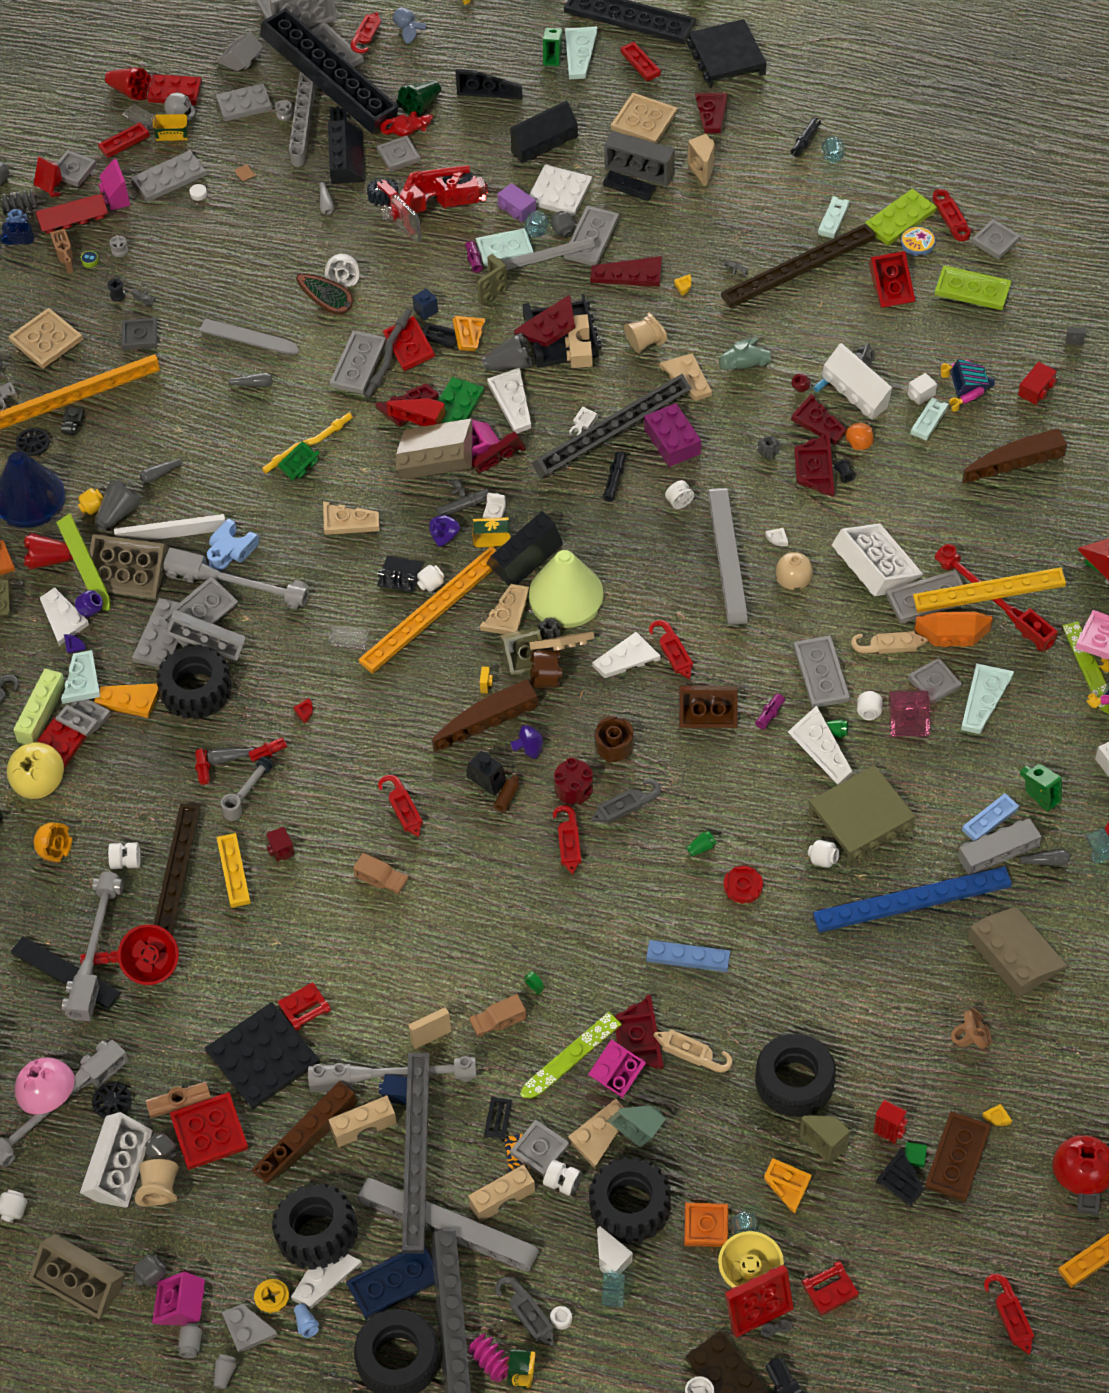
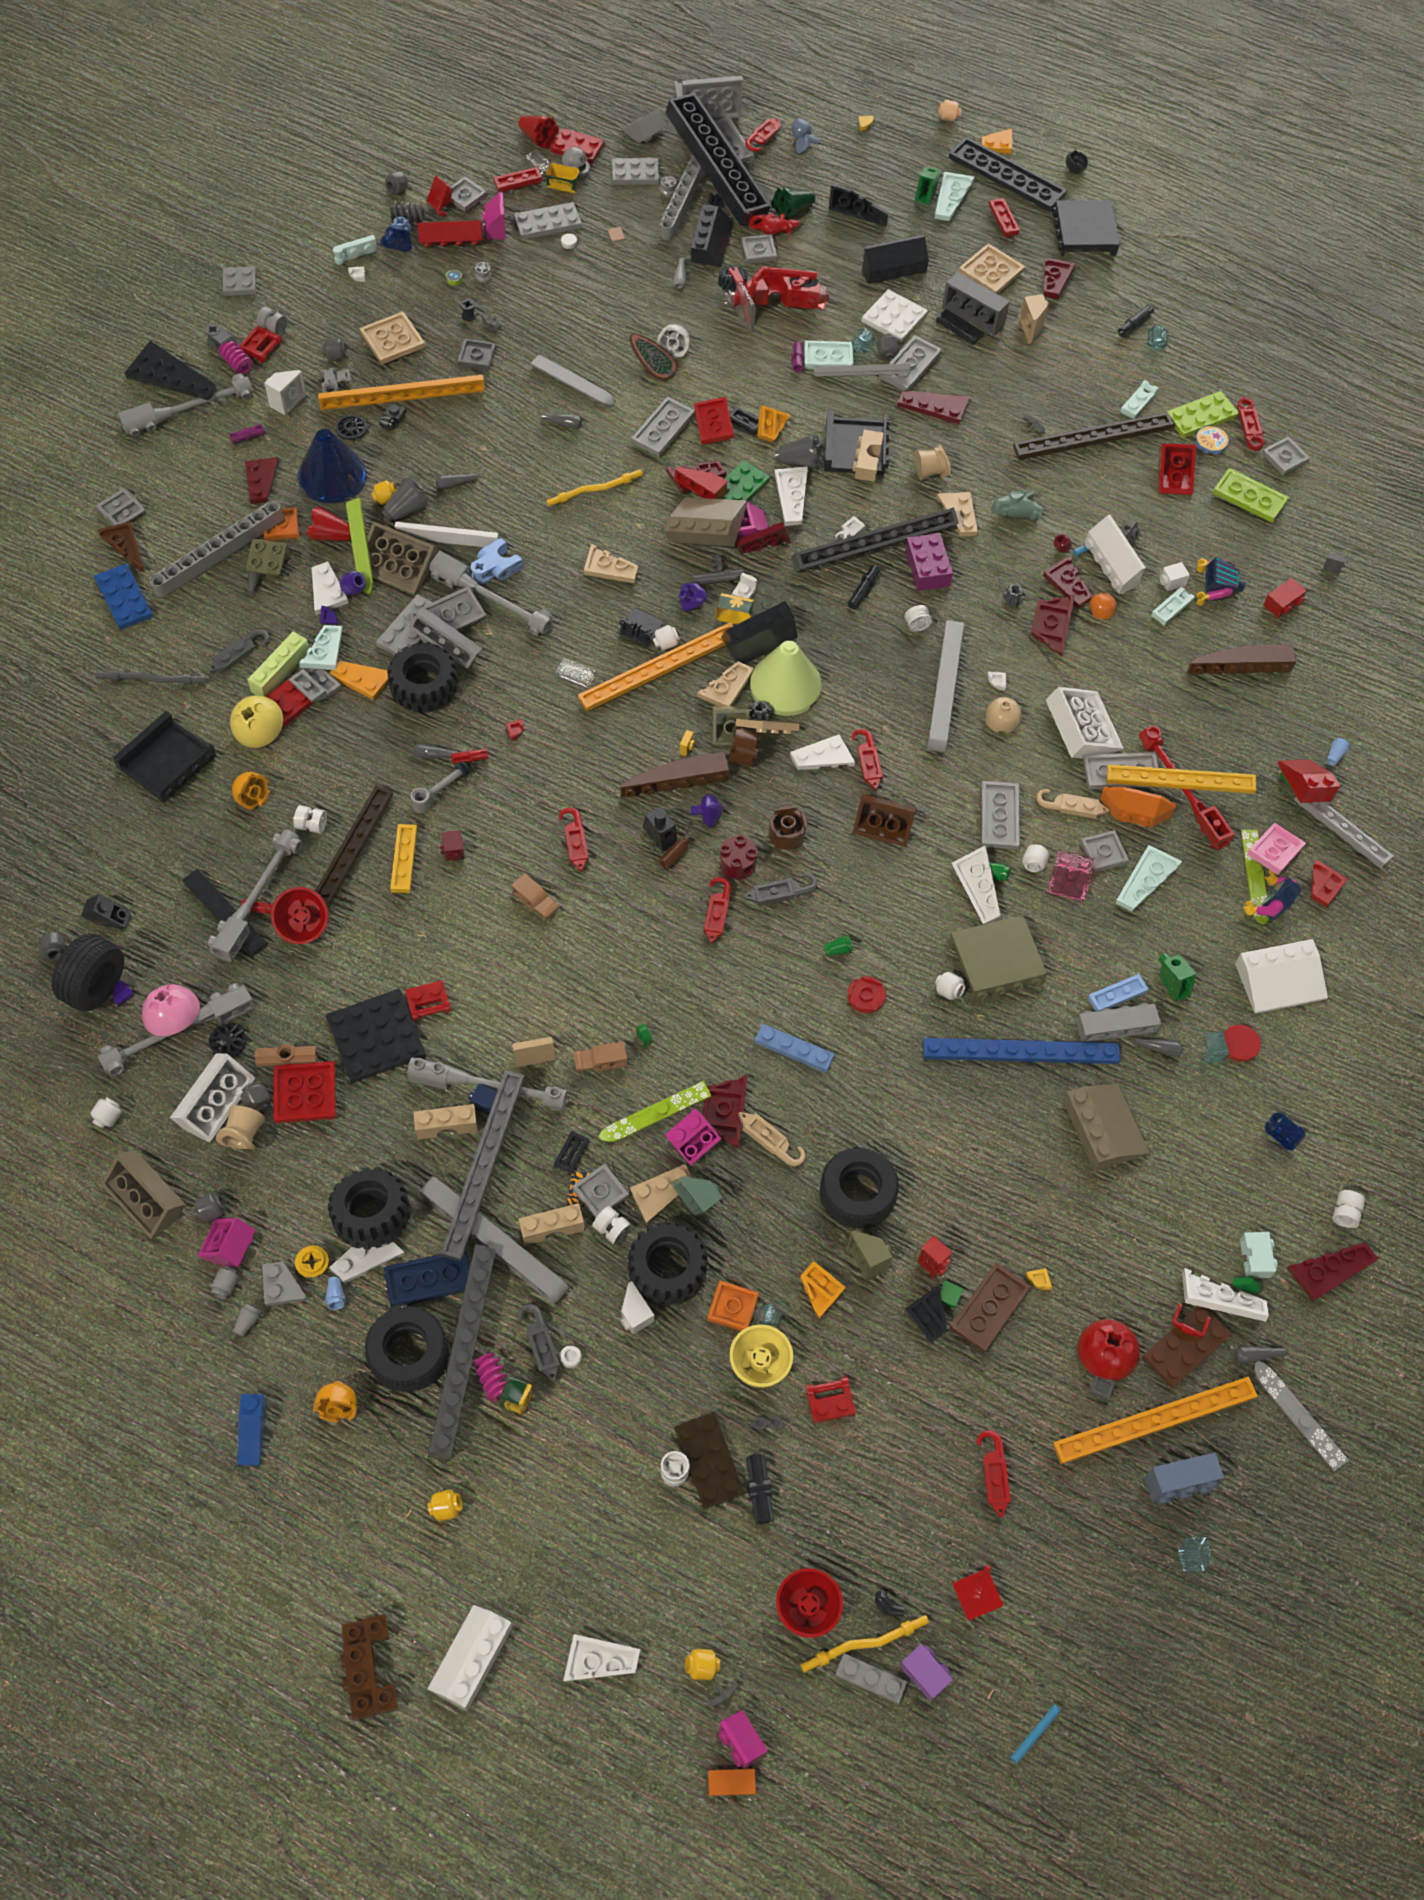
camera: 10 degrees right, 5 degrees up
medium nougat piece [50,229,74,274] -> none
red axle [195,749,210,785] -> none
reddish brown slope [251,1081,357,1185] -> none
green bracket [277,441,320,481] -> none
dark grey bar [364,308,413,398] -> none
dark blue brick [412,288,438,320] -> none
olive bracket [477,253,508,305] -> none
medium lavender brick [497,183,536,223] -> none
dark red wing [513,295,576,347] -> none
clear light blue panel [602,1273,625,1307] -> none
yellow tile [674,274,692,295] -> none
red plate [725,1264,794,1338] -> none
magenta pin [755,693,785,729] -> none
black bush [834,459,856,483] -> none
medium nougat tile [951,1008,992,1049] -> none

